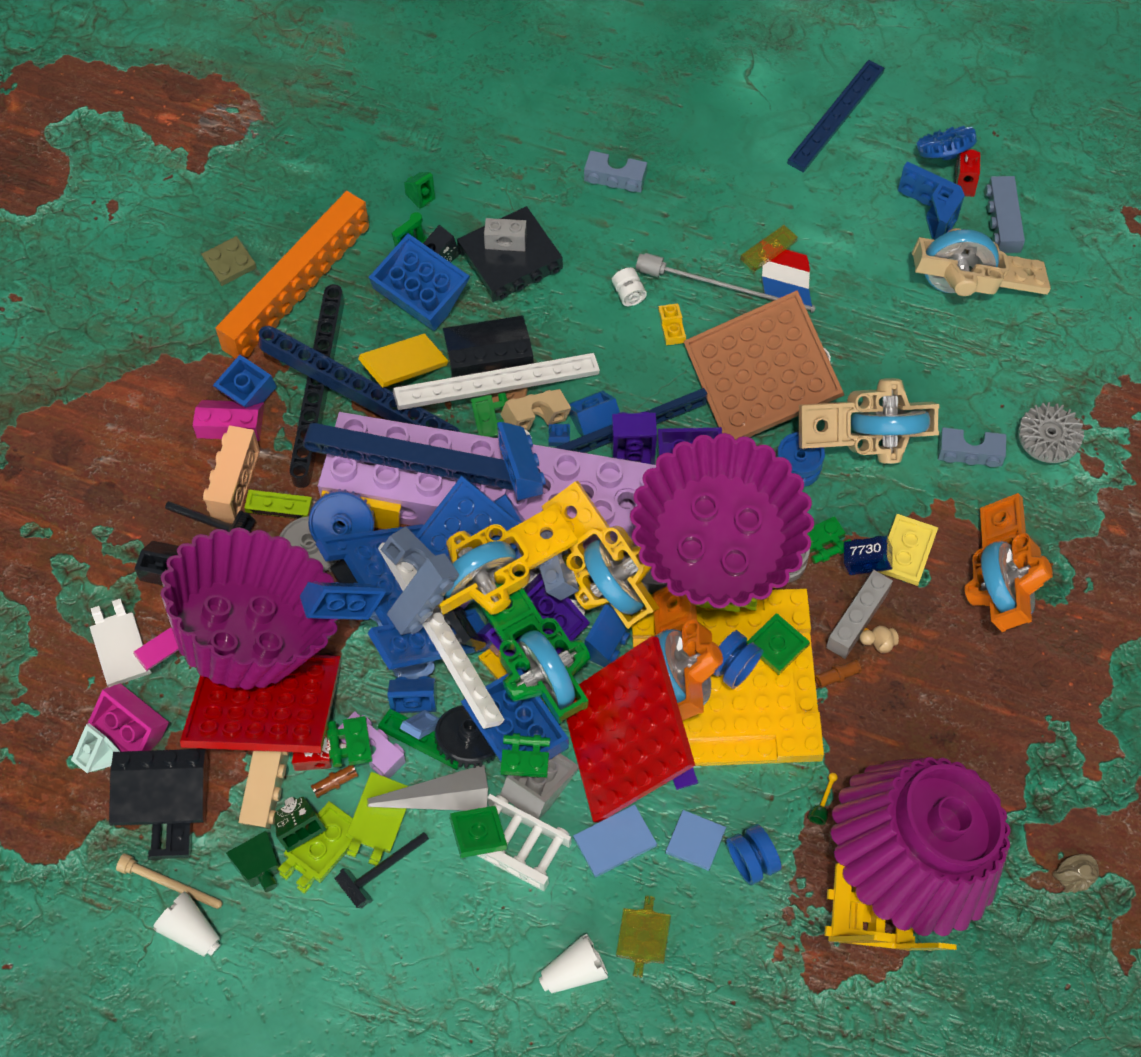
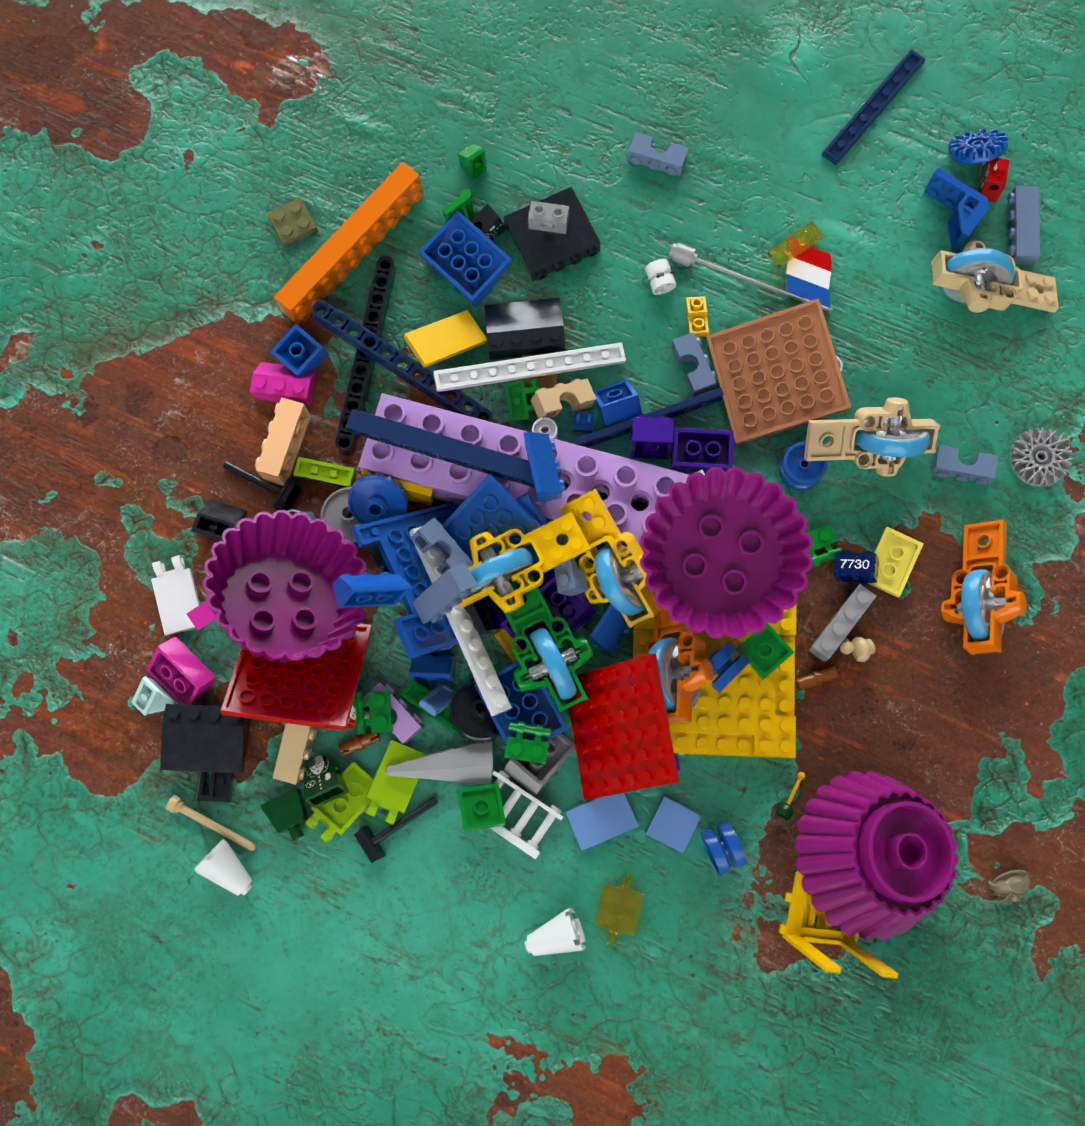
camera: 10 degrees right, 15 degrees up
none -> sand blue arch [671,332,717,397]

